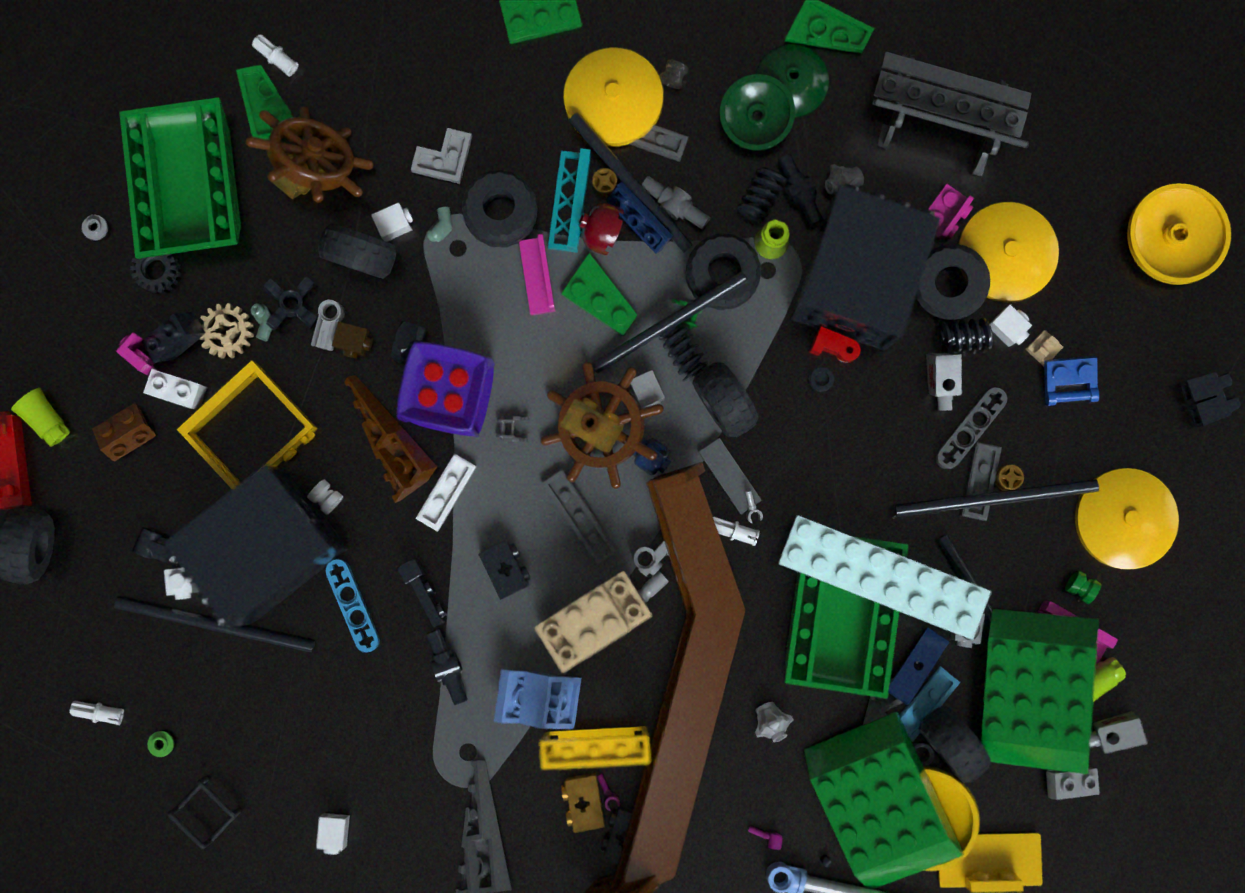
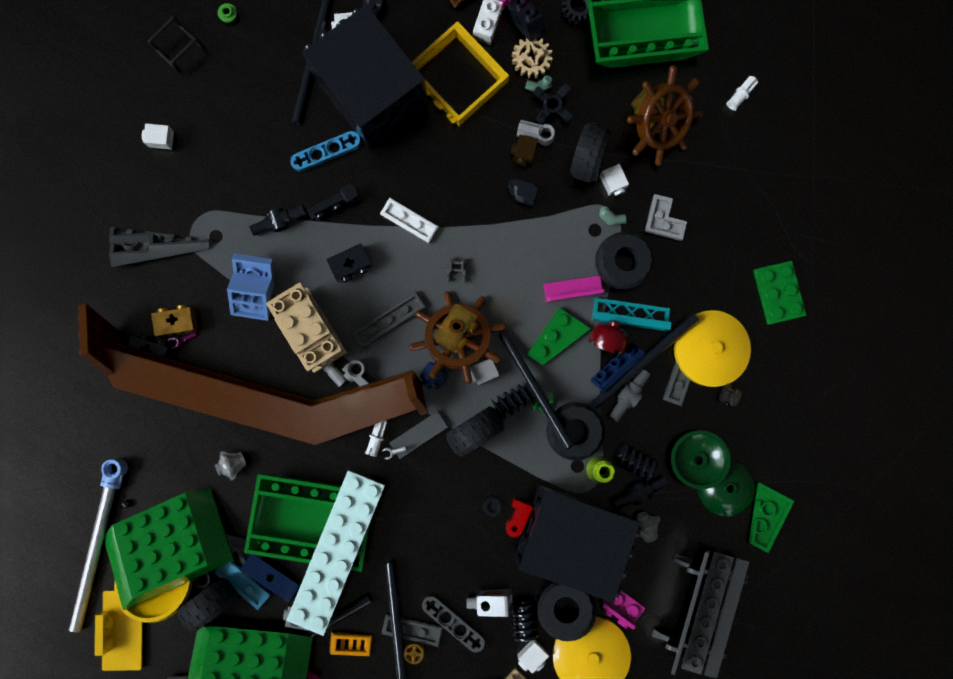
camera: 85 degrees right, 0 degrees up
green wing [236,65,293,140] -> none
white wheel [307,479,343,515] -> none
reddish brown wedge [344,375,437,503] -> none
dark purple piece [397,341,495,438] -> none
yellow window [541,726,650,769] -> none
pearl gold wheel [592,168,617,197] -> none
magenta hand [748,826,783,850] -> none
none -> light orange slope [329,632,372,656]

